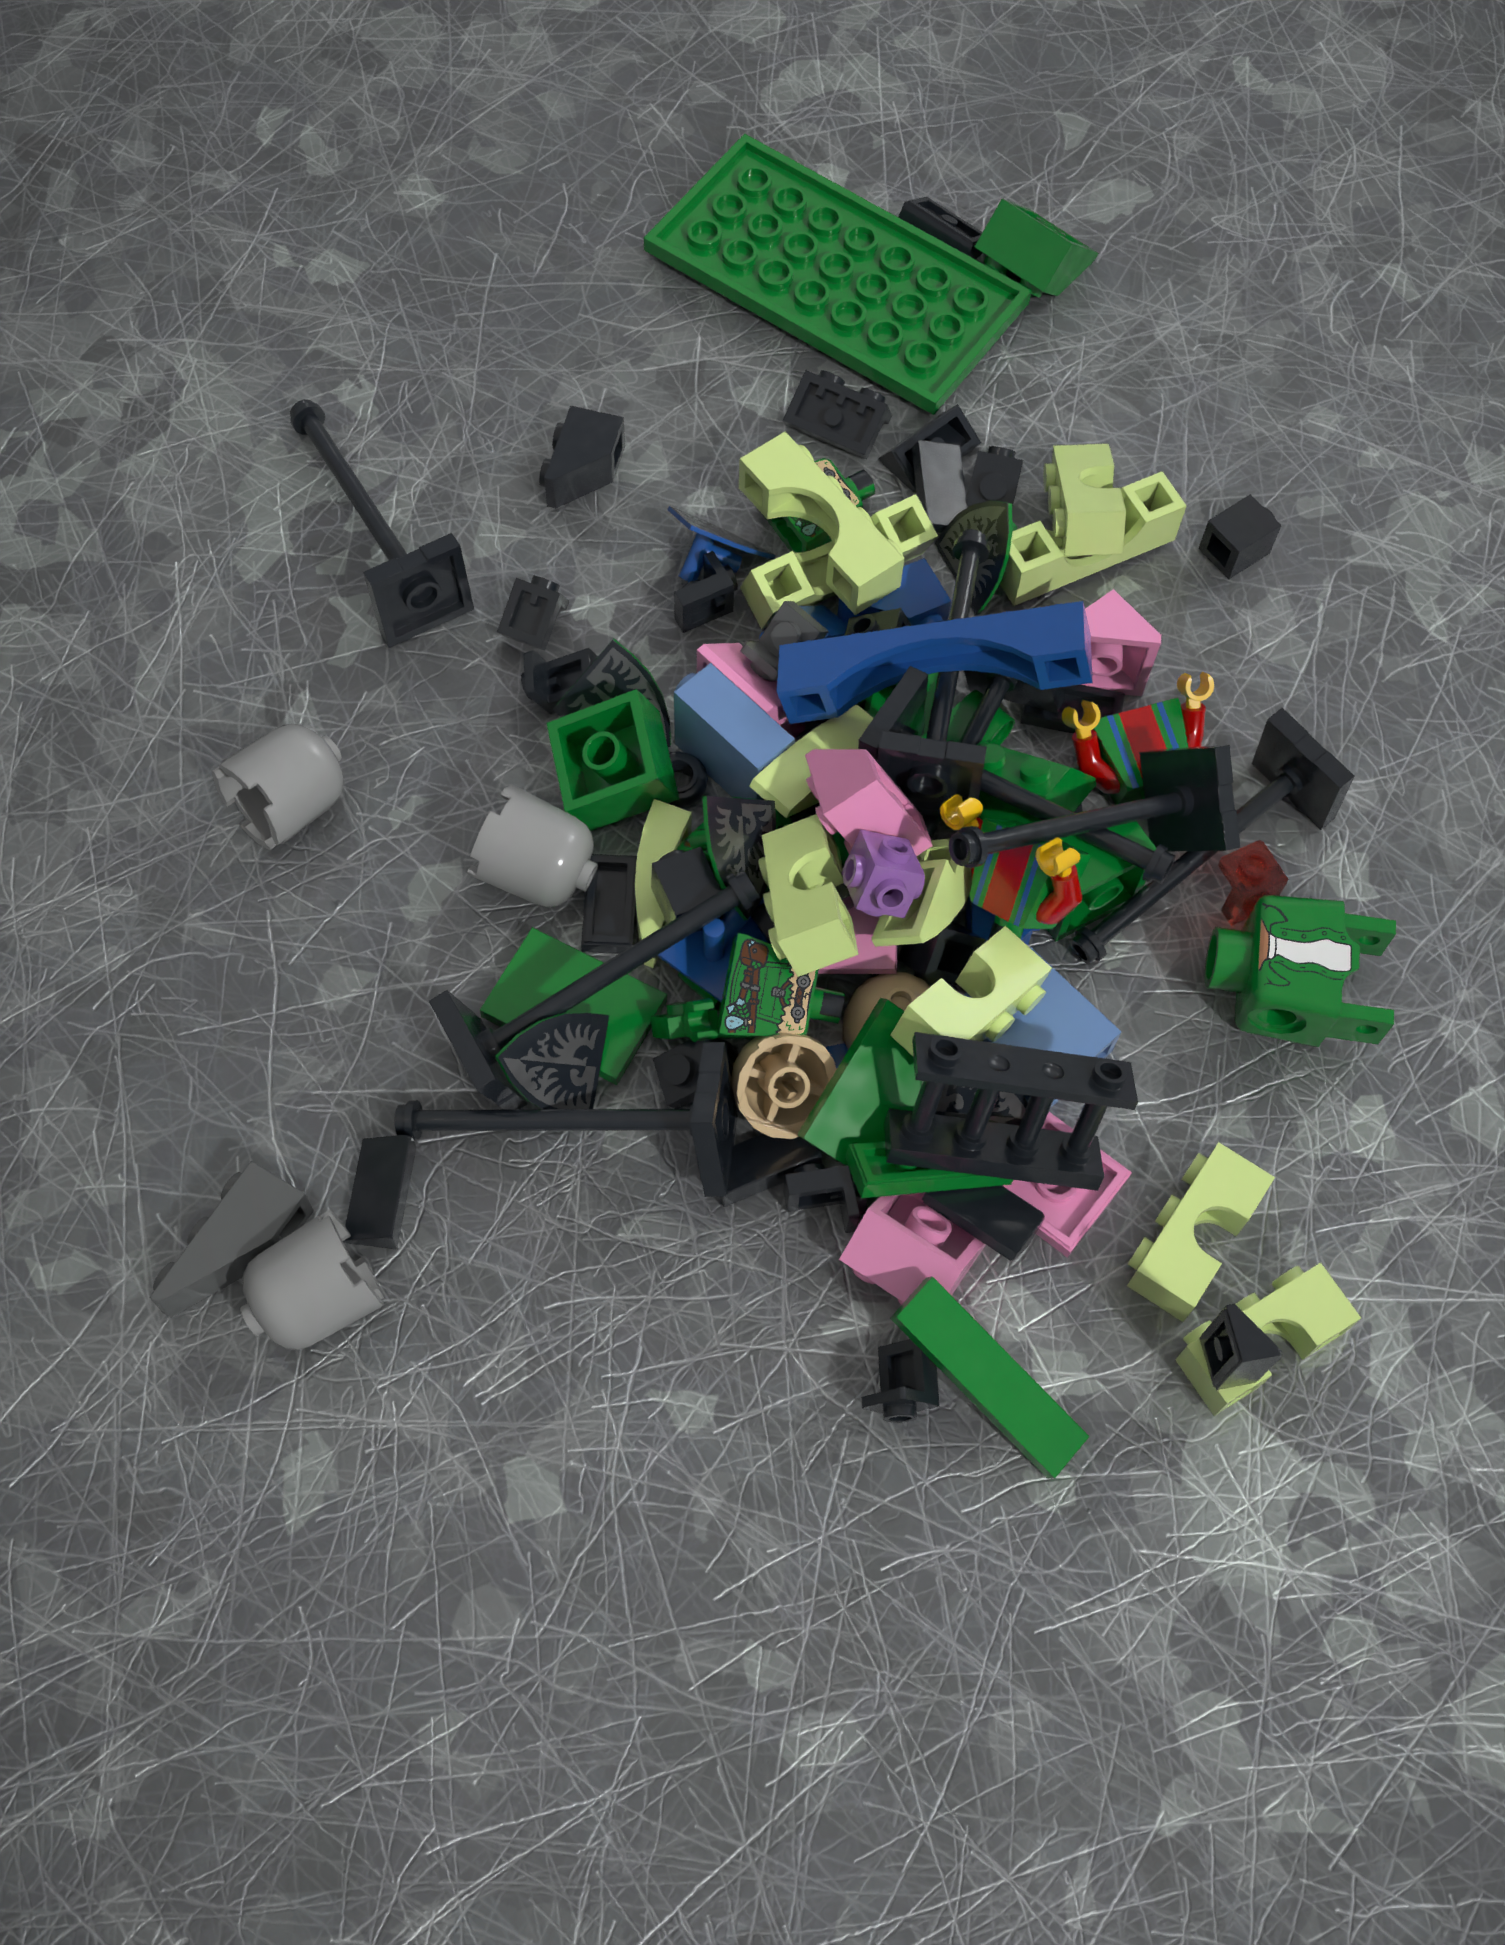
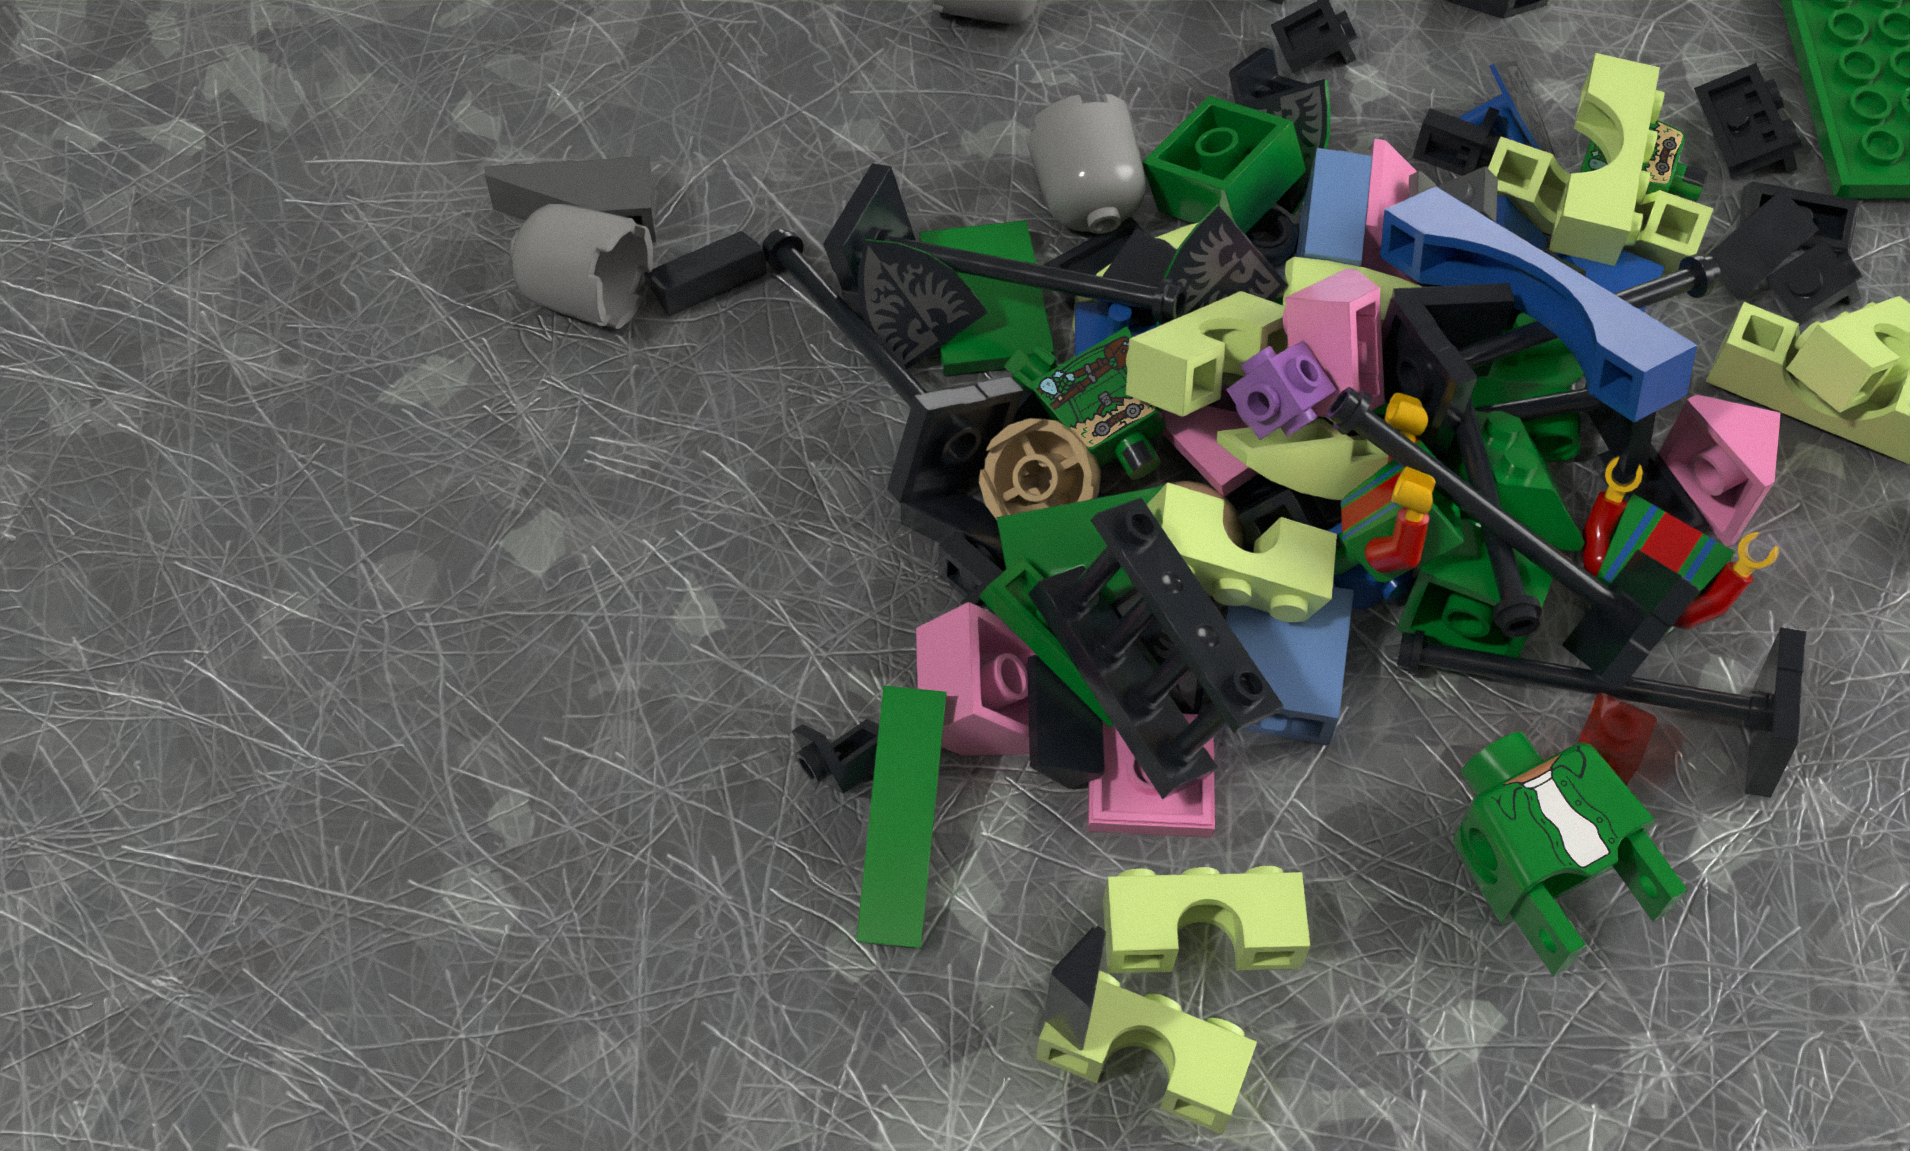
camera: 55 degrees right, 5 degrees down
shield [935,500,1018,614] -> none

